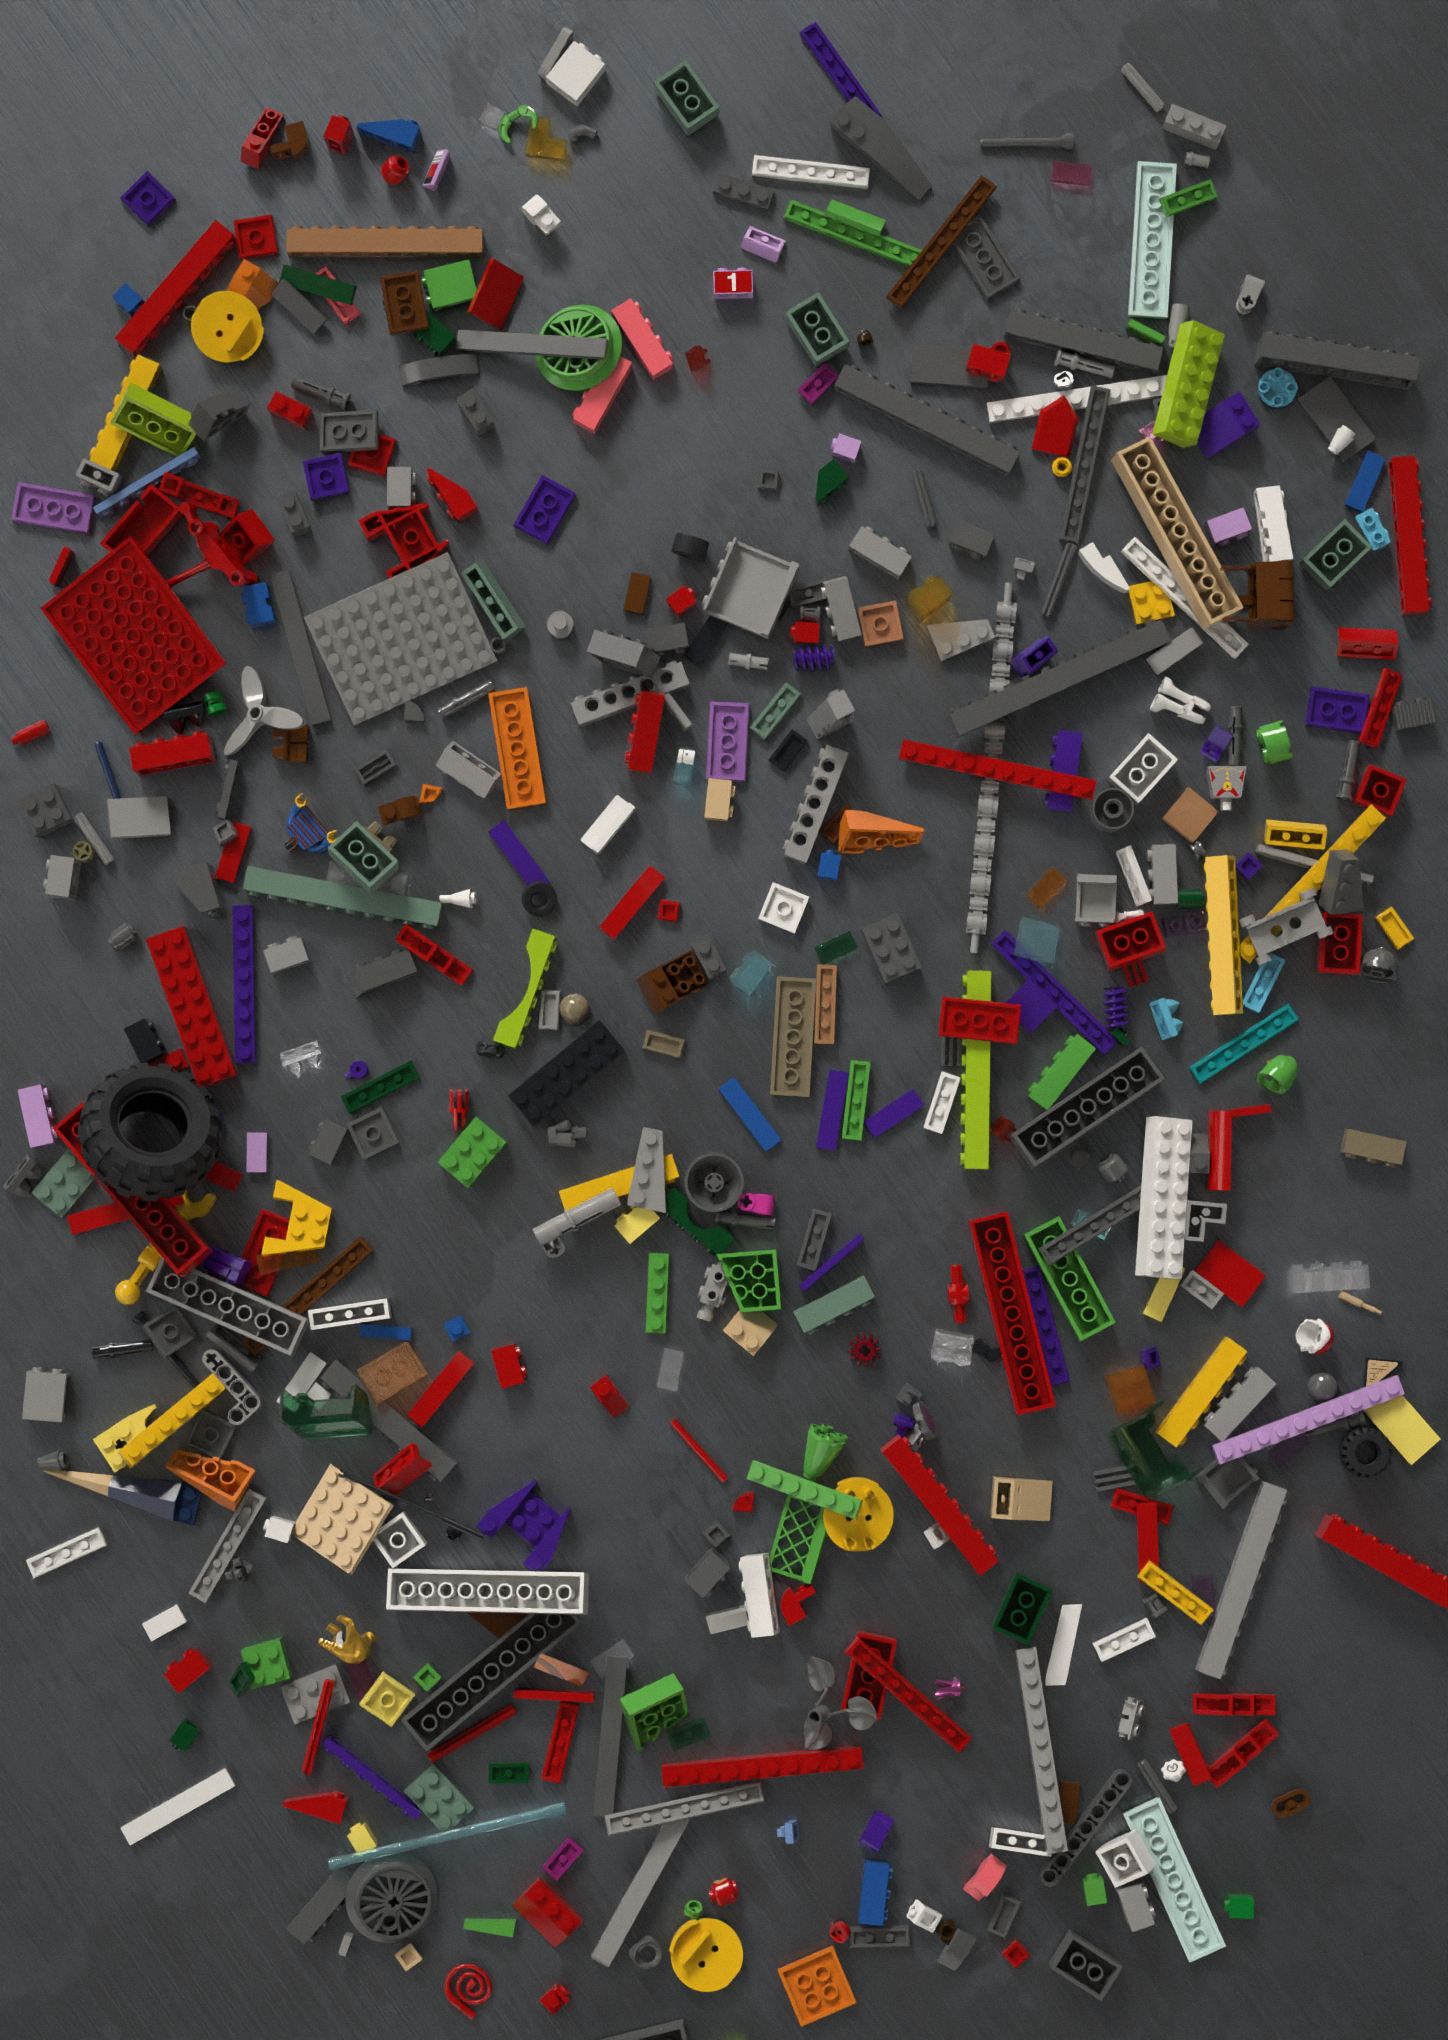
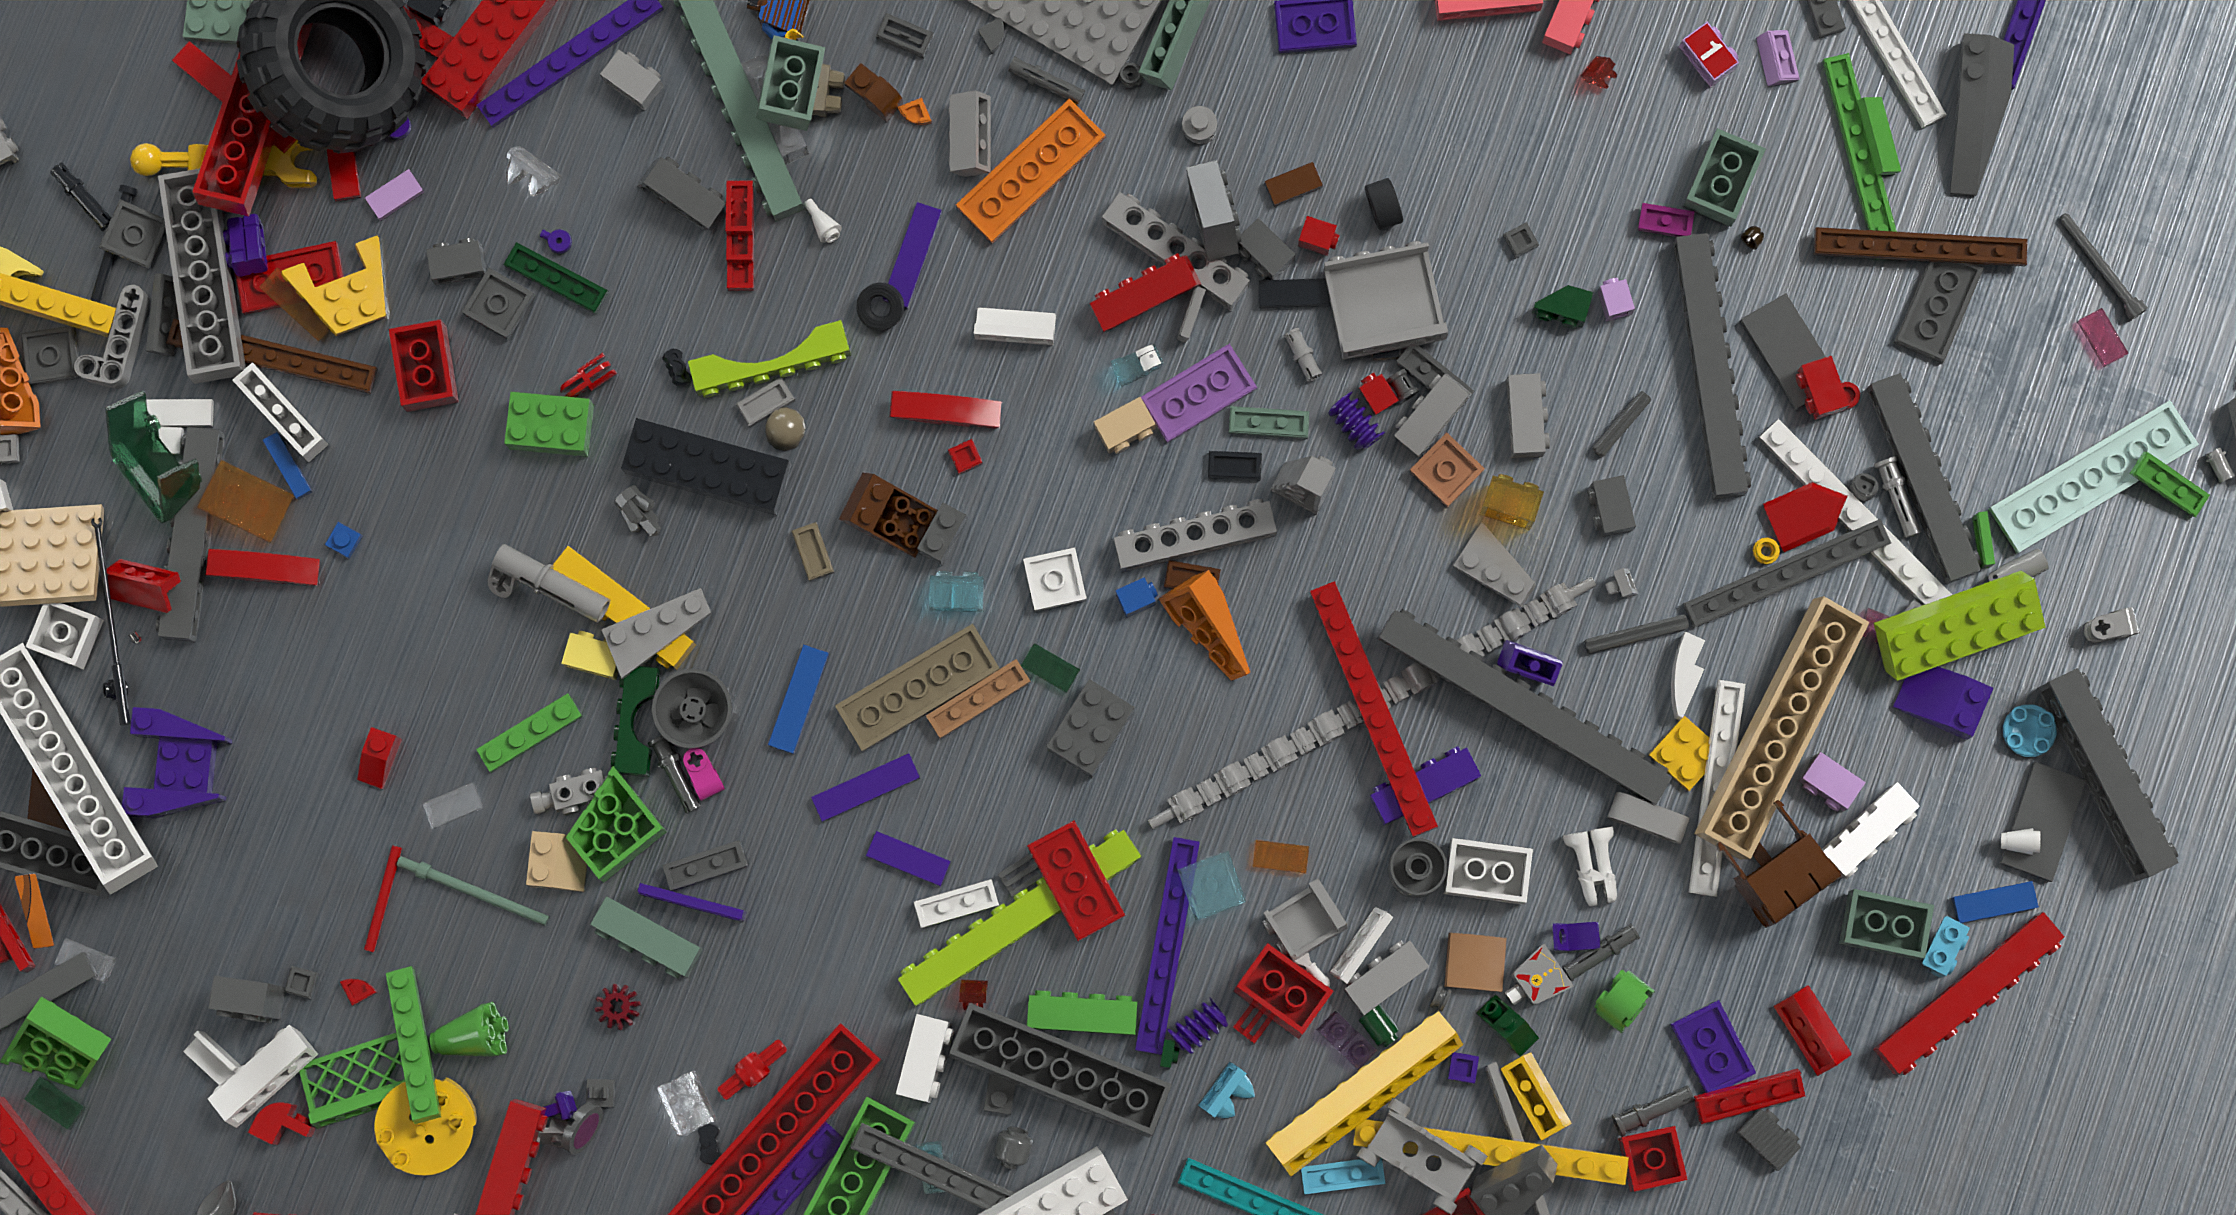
camera: 60 degrees right, 5 degrees down
red brick [491,1343,528,1389] -> none
bright green plate [842,1060,870,1141] -> none
dark purple tile [1005,977,1058,1033] -> none
none -> red brick [389,319,459,412]
none -> sand green bar [397,856,549,926]
none -> white brick [896,1014,954,1103]
none -> dark green slope [1476,994,1539,1057]

